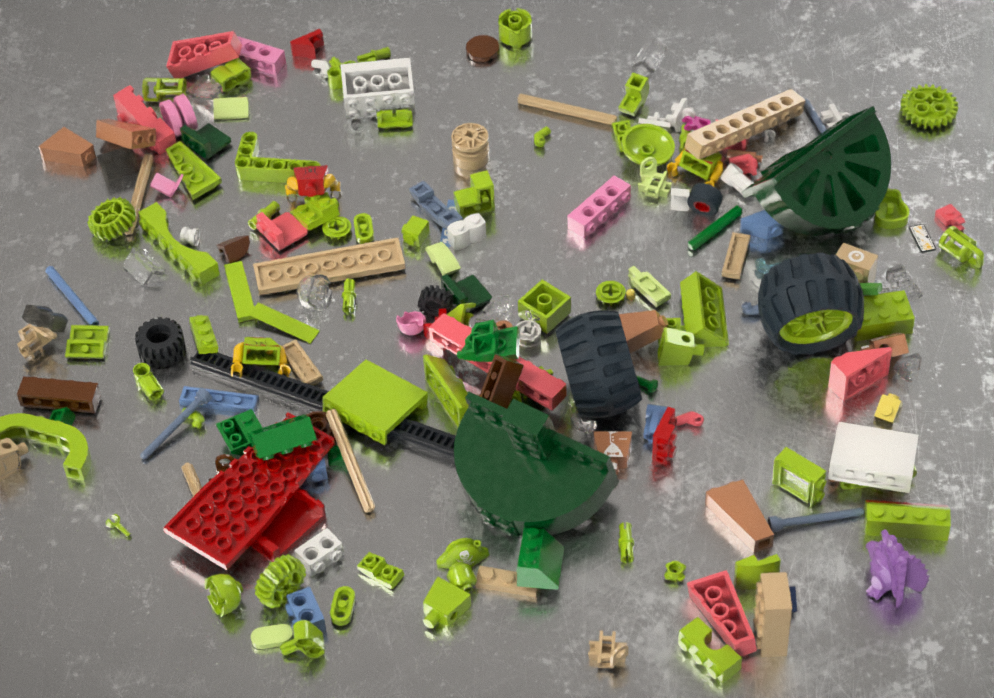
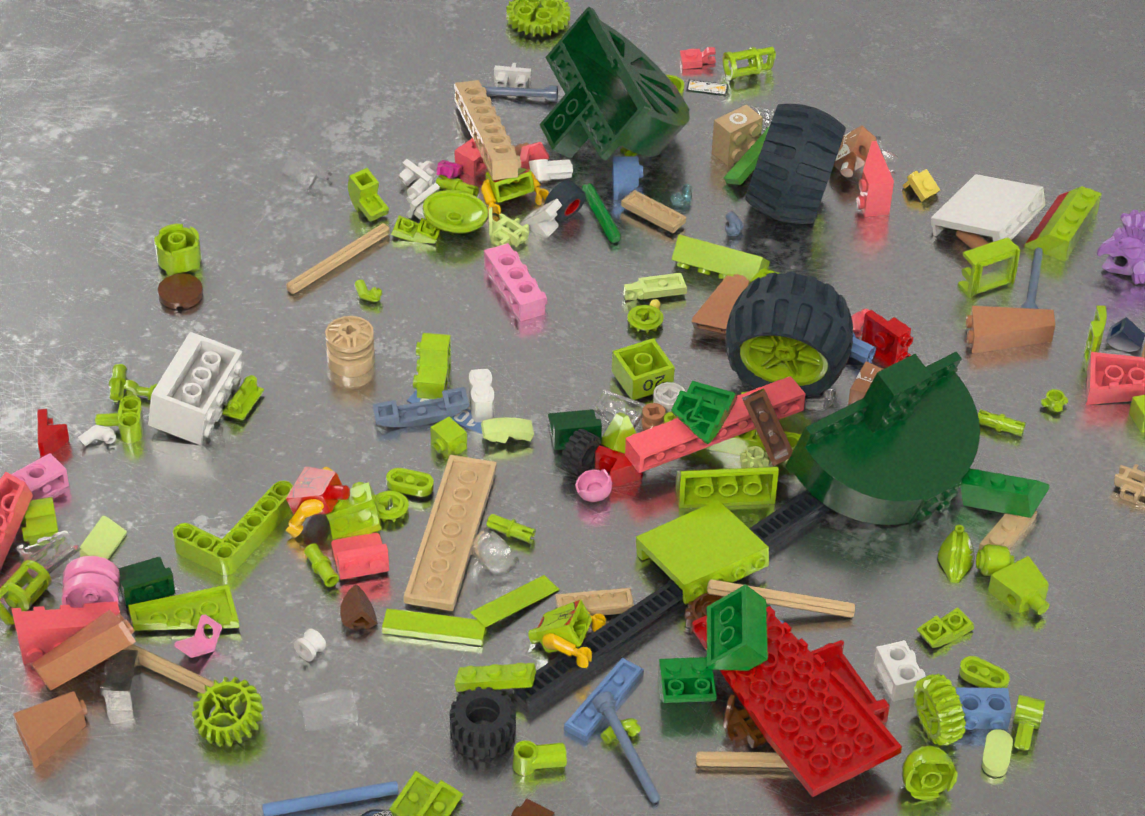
camera: 70 degrees left, 5 degrees down
lime arch [138,202,220,286] -> none

